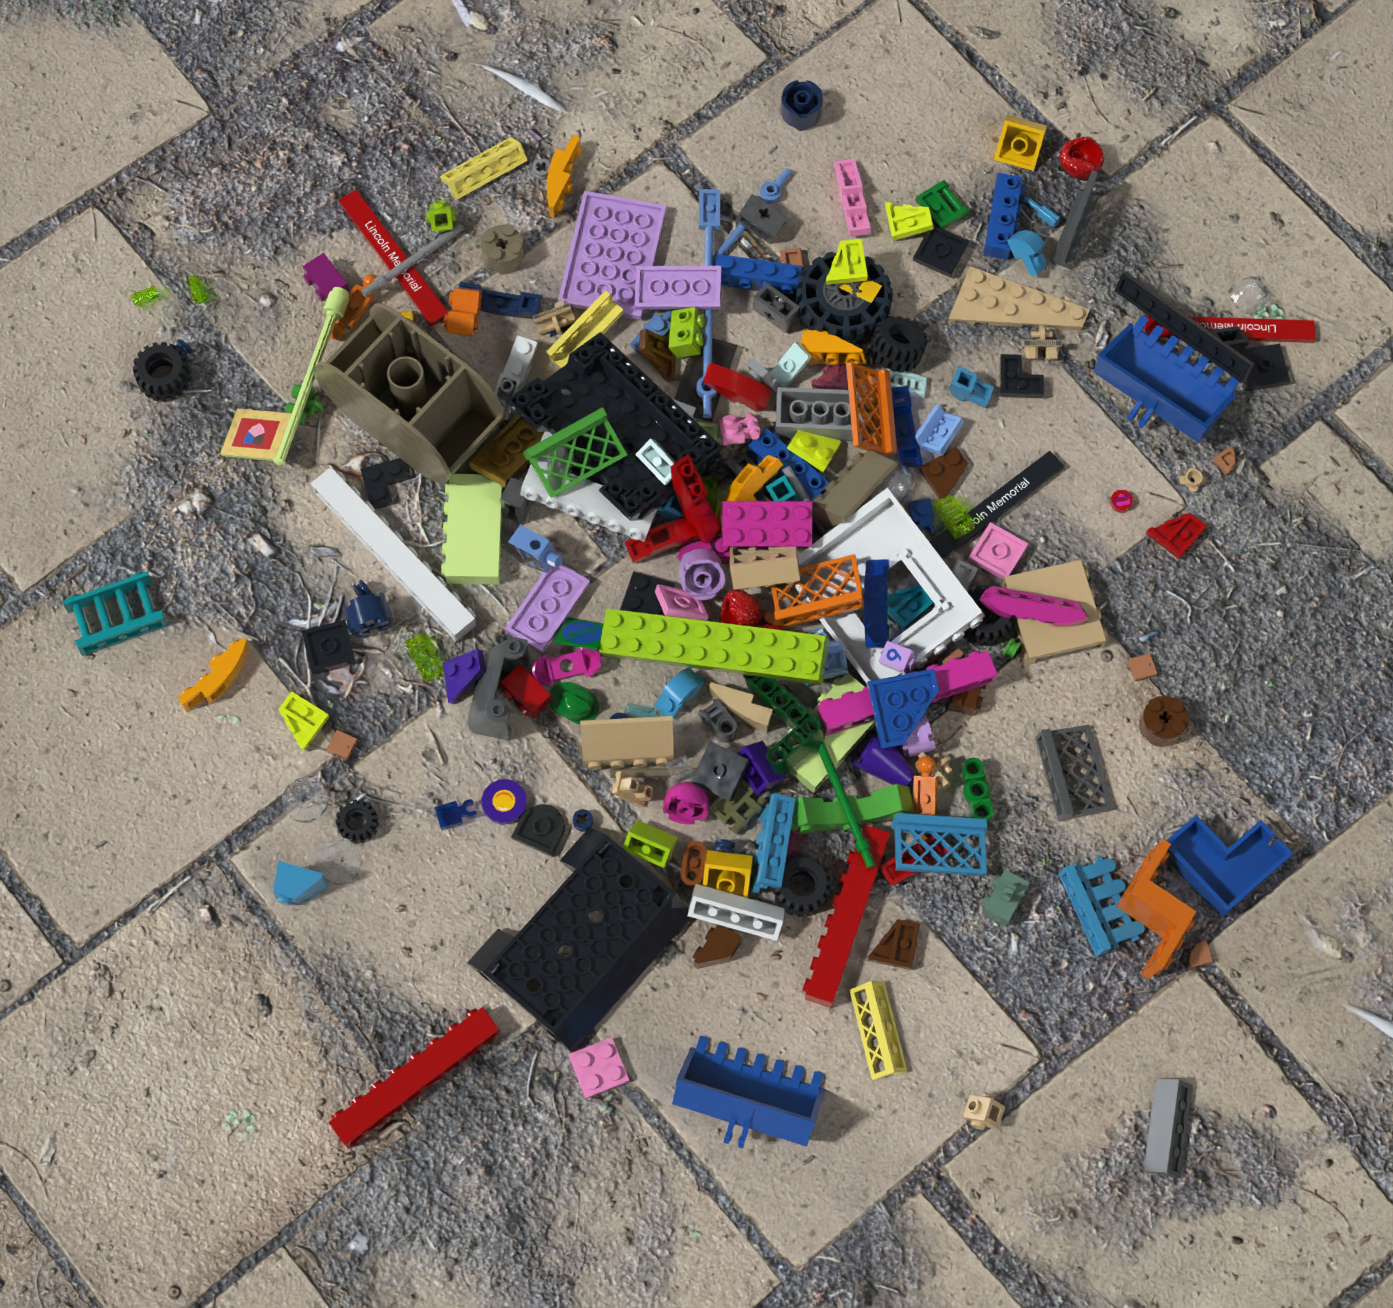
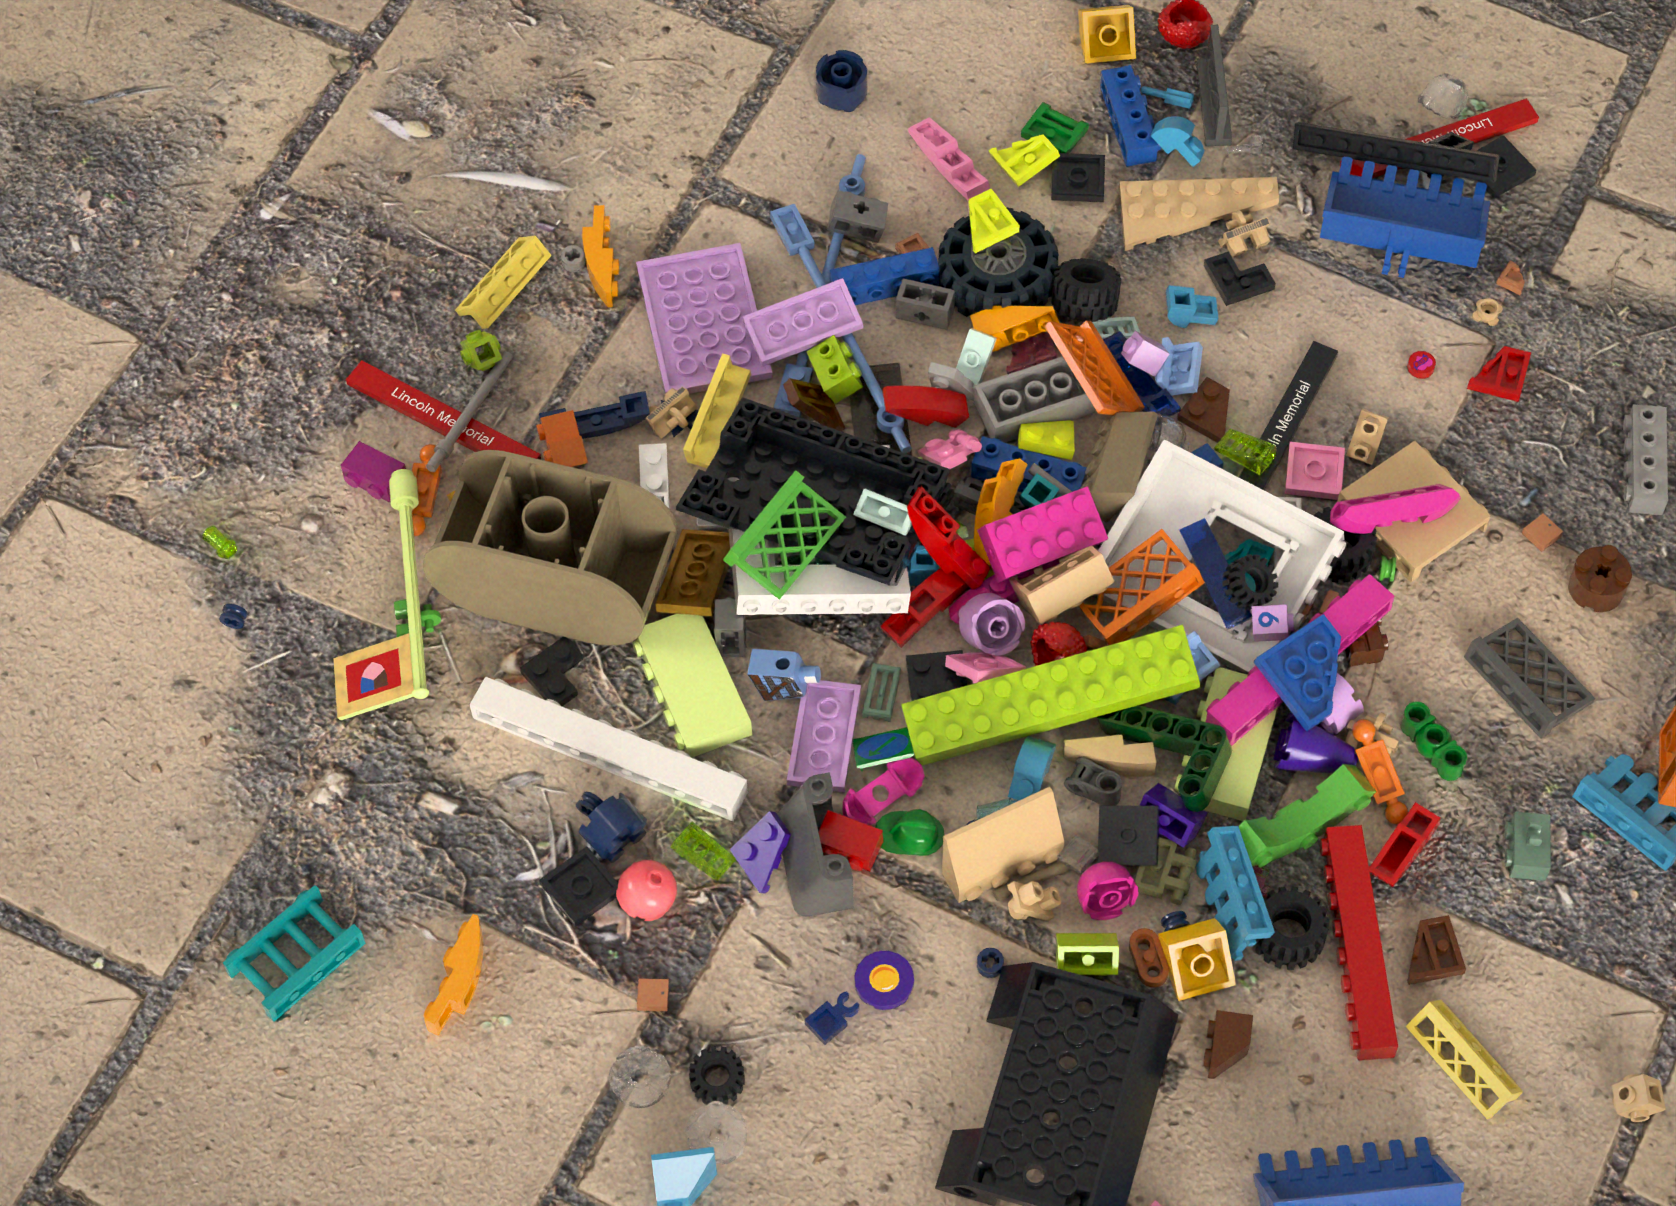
camera: 20 degrees left, 10 degrees down
clear neon green pin [130,285,160,307] -> none
black tyre [133,342,191,402] -> none
neon yellow wing [279,691,329,752] -> none
dark tan brick [481,224,524,275] -> none
pearl dark grey tile [511,804,565,857] -> none
white brick [687,884,785,941] -> none
green bar [817,742,876,869] -> none
yellow sticker [840,281,882,303] -> none
dark azure fence [892,813,987,876] -> none
none -> coral cylinder [616,860,677,921]
none -> sand green tile [862,663,901,722]
none -> lavender brick [1121,331,1169,376]
none -> black tyre [1222,554,1278,610]
none -> tan hips [1346,409,1389,465]
none -> light grey brick [1623,404,1668,515]

